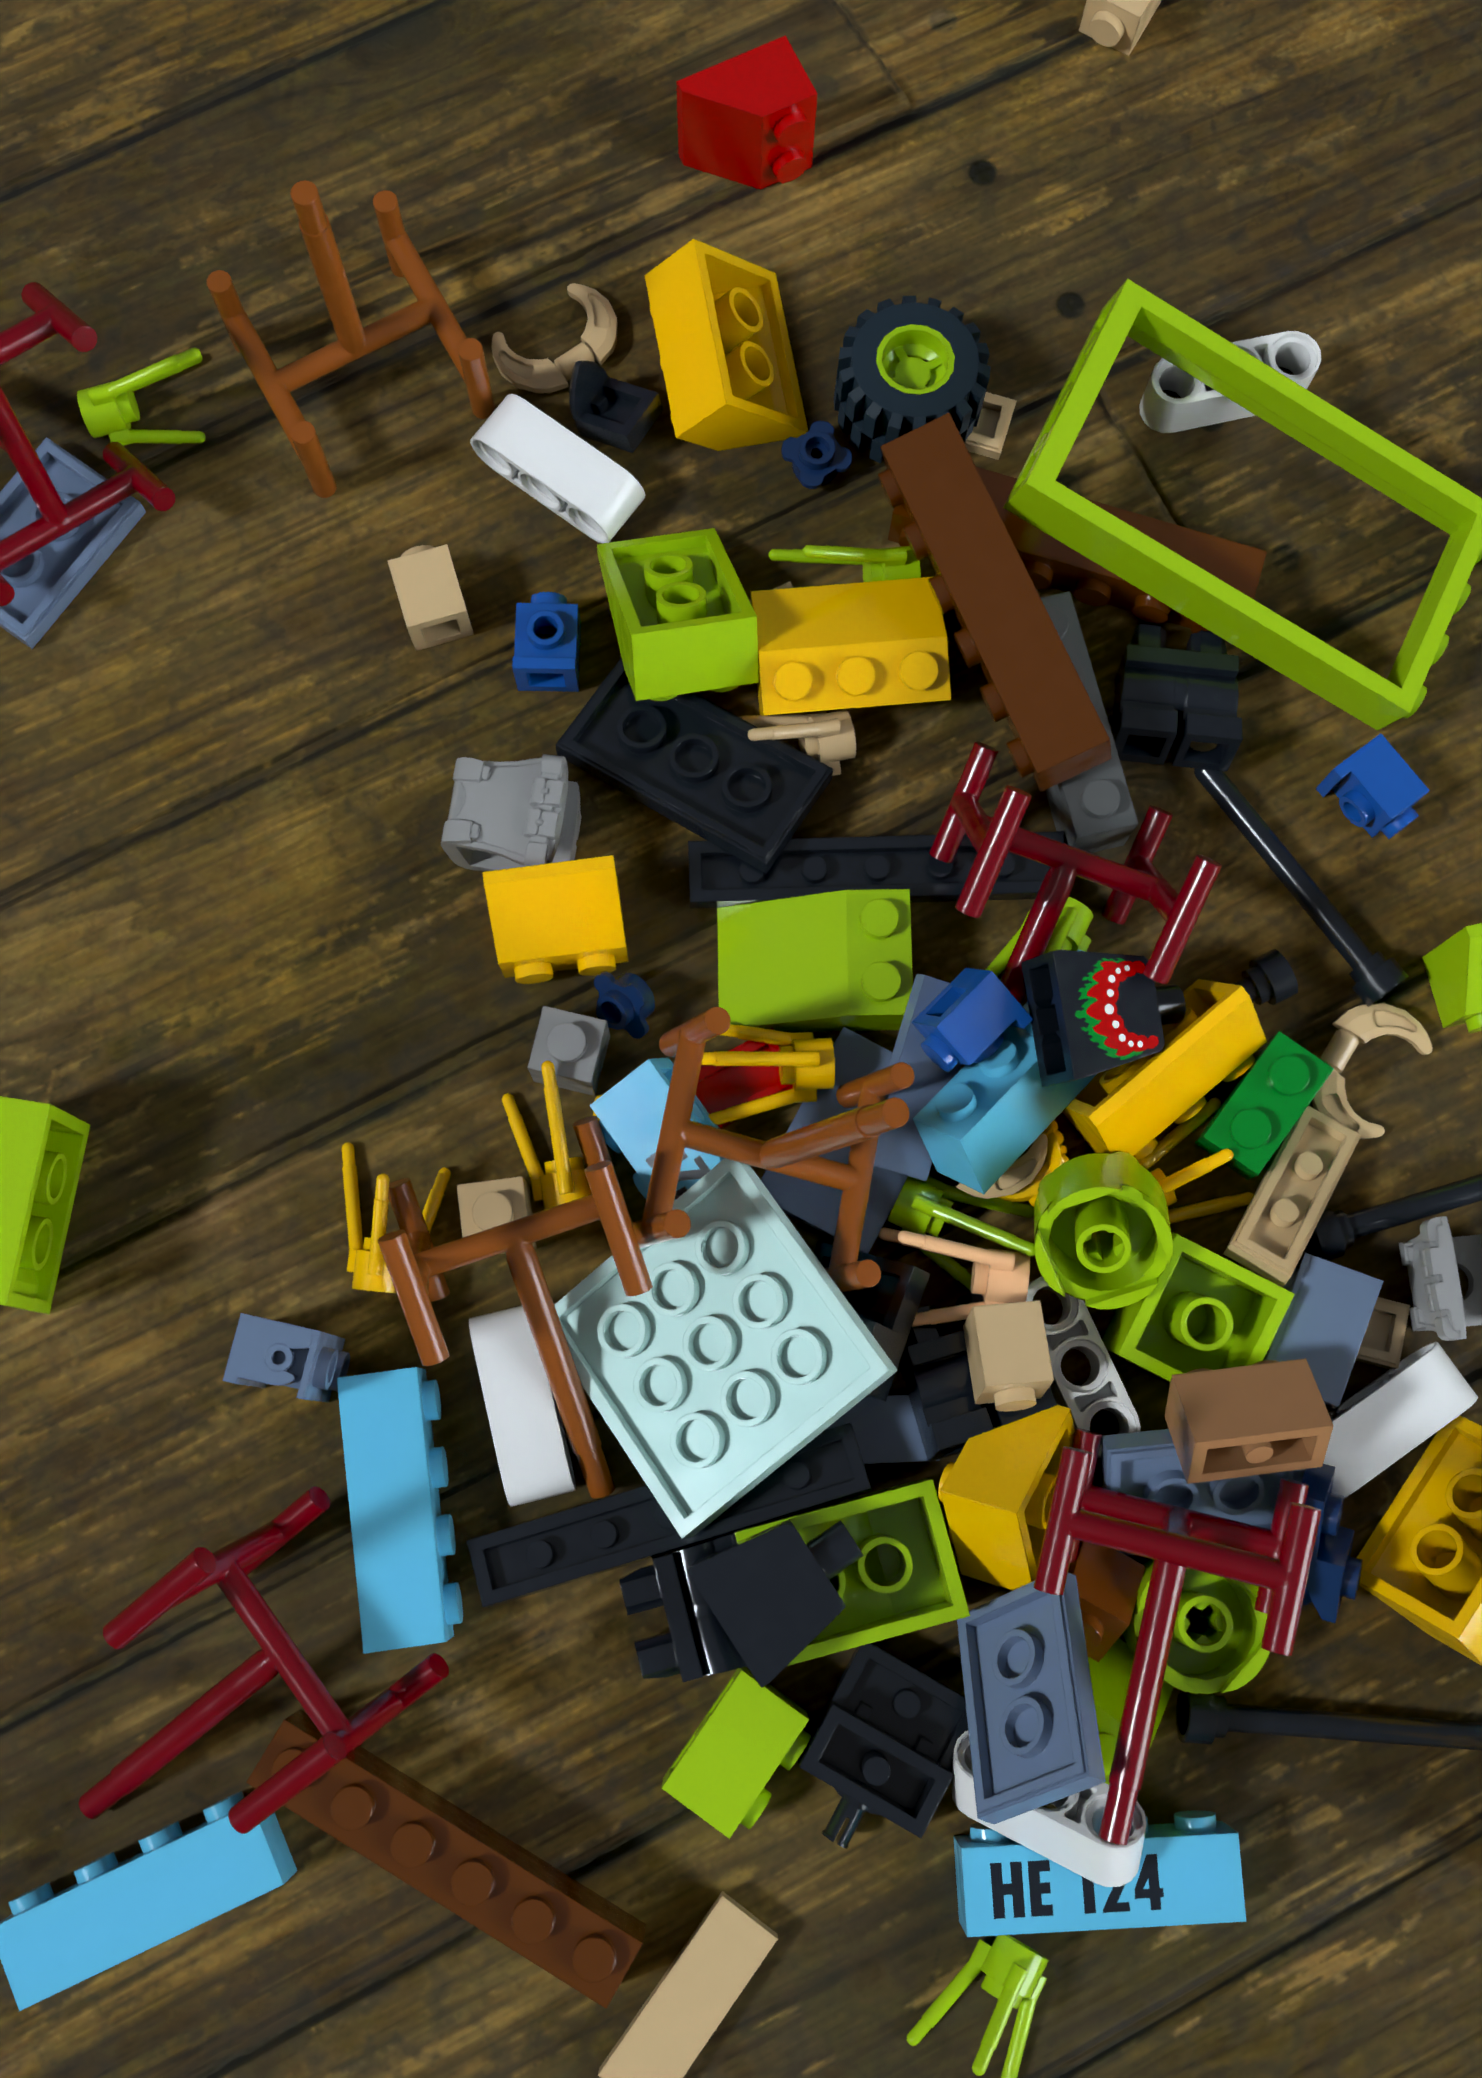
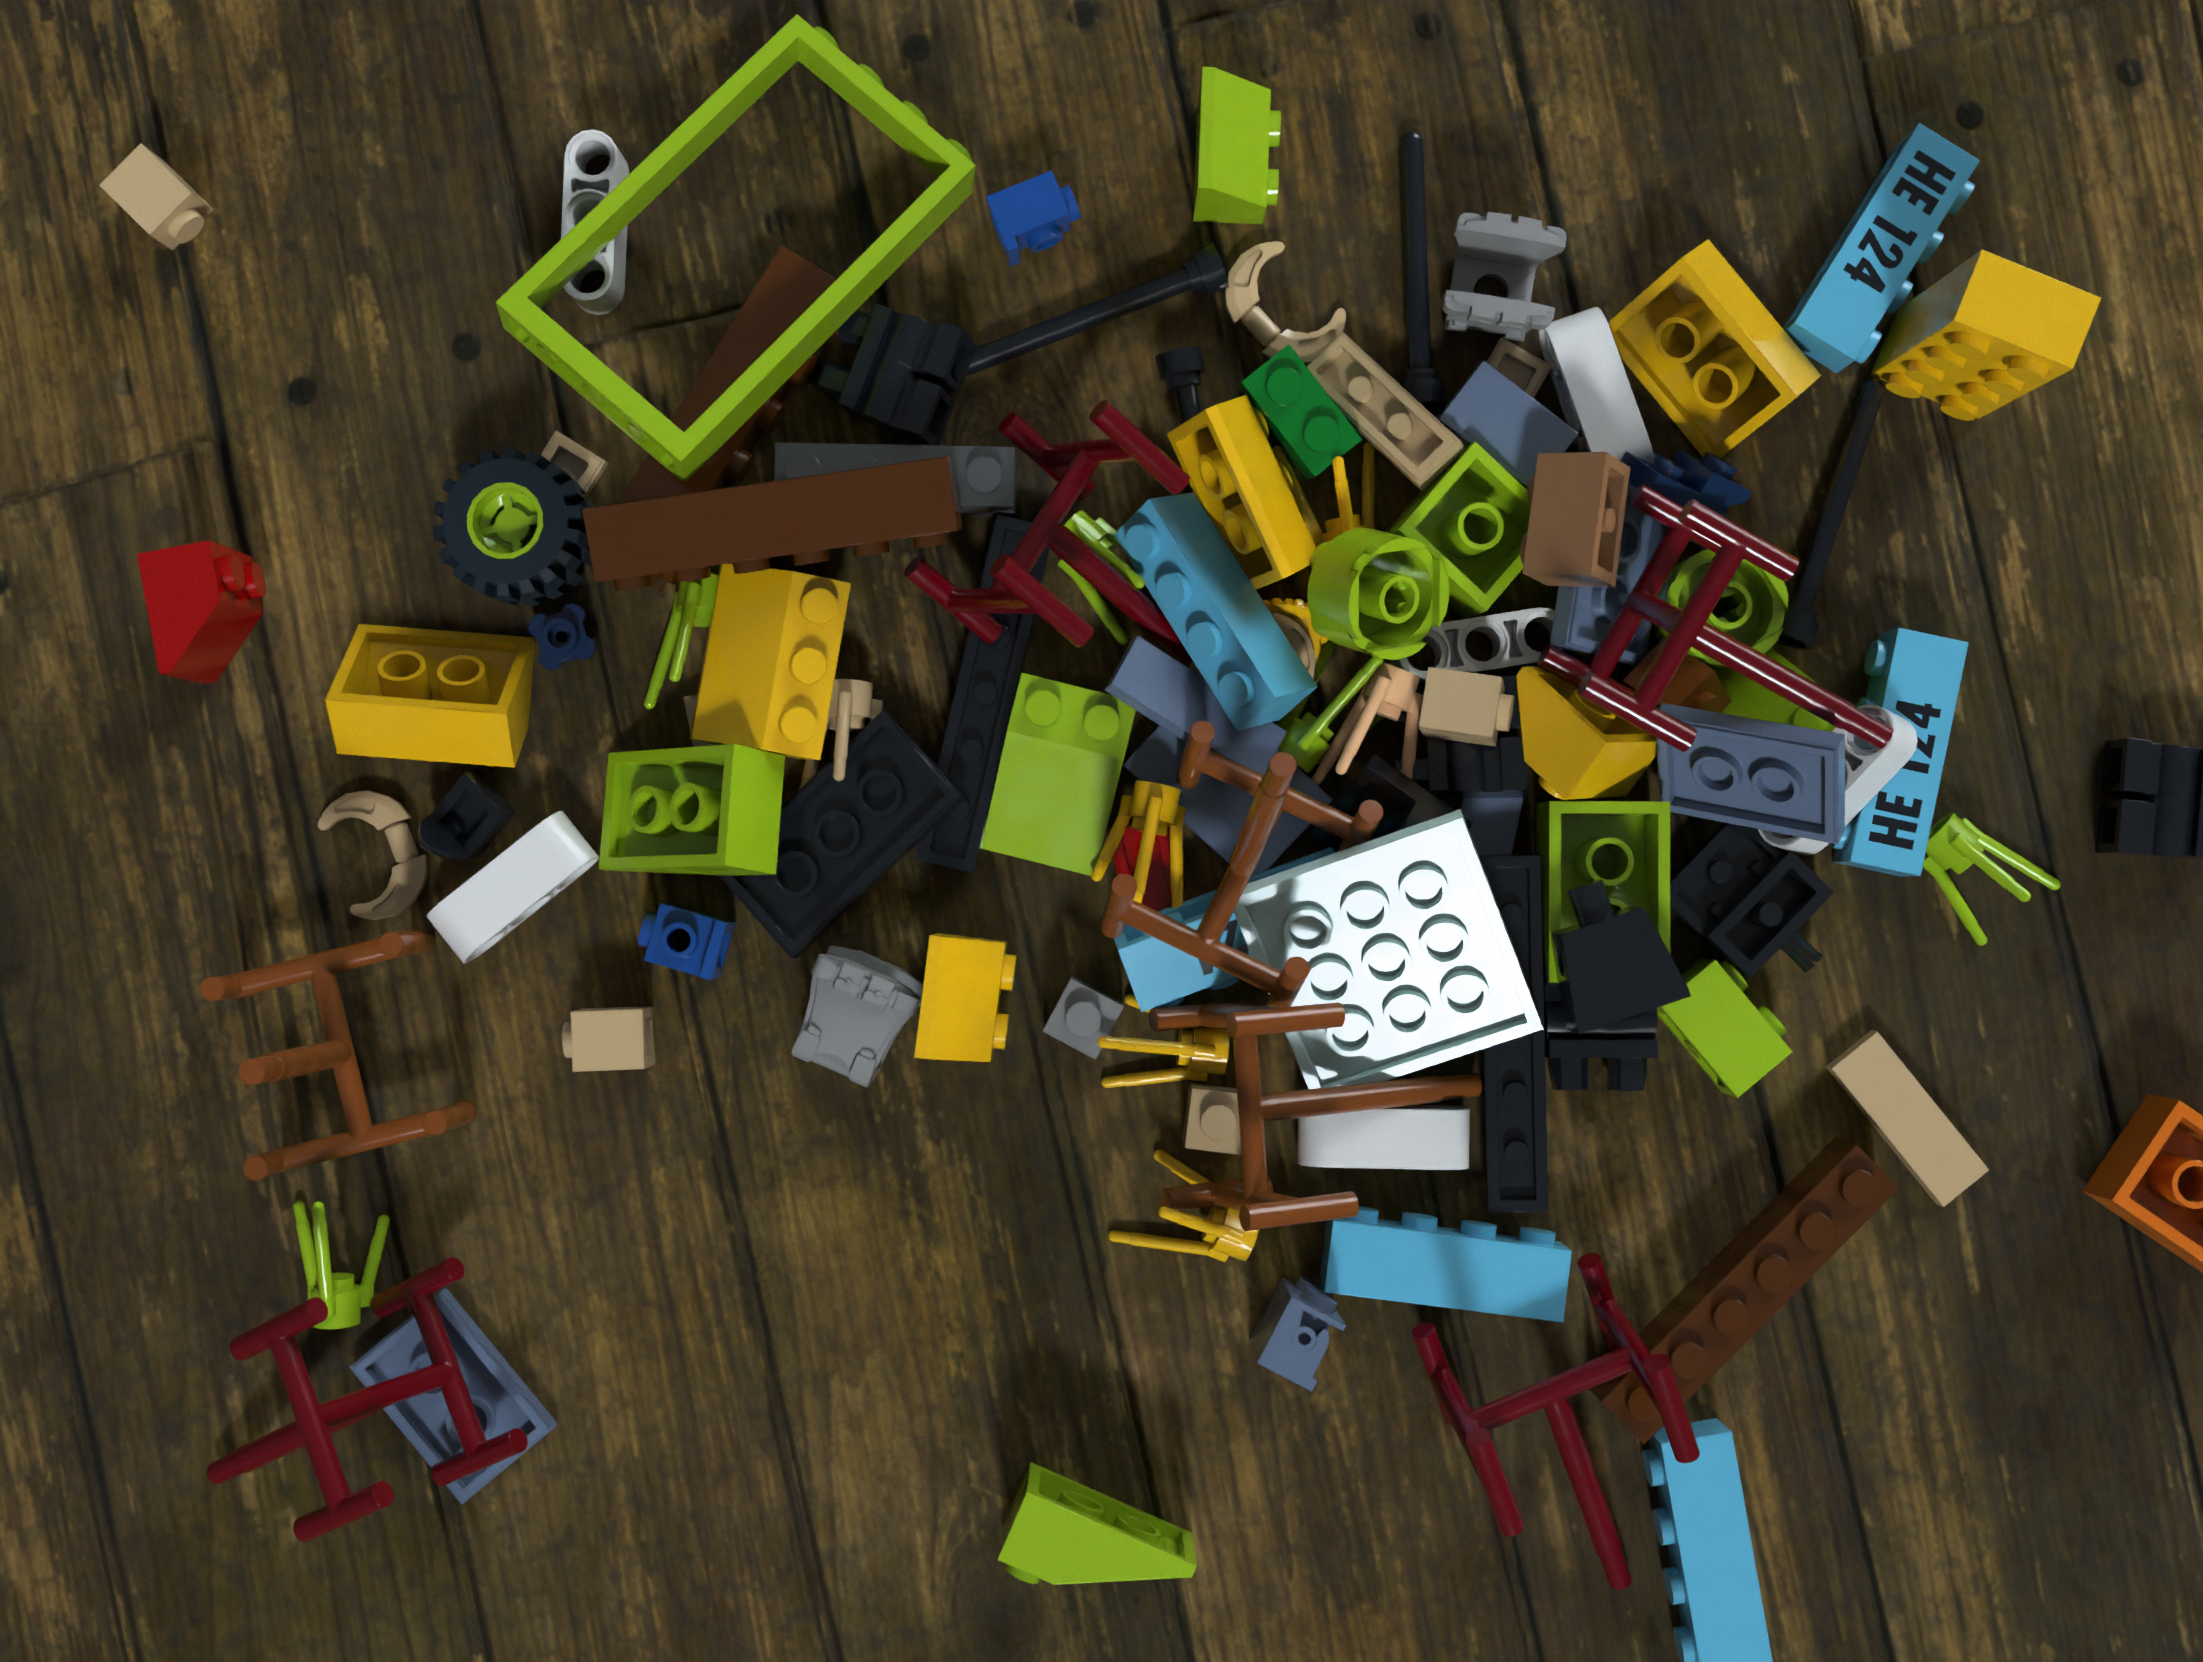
camera: 75 degrees left, 10 degrees up
dark blue plate [594,972,655,1039] -> none
blue brick [911,968,1033,1072] -> none
black torso [1021,950,1186,1087] -> none

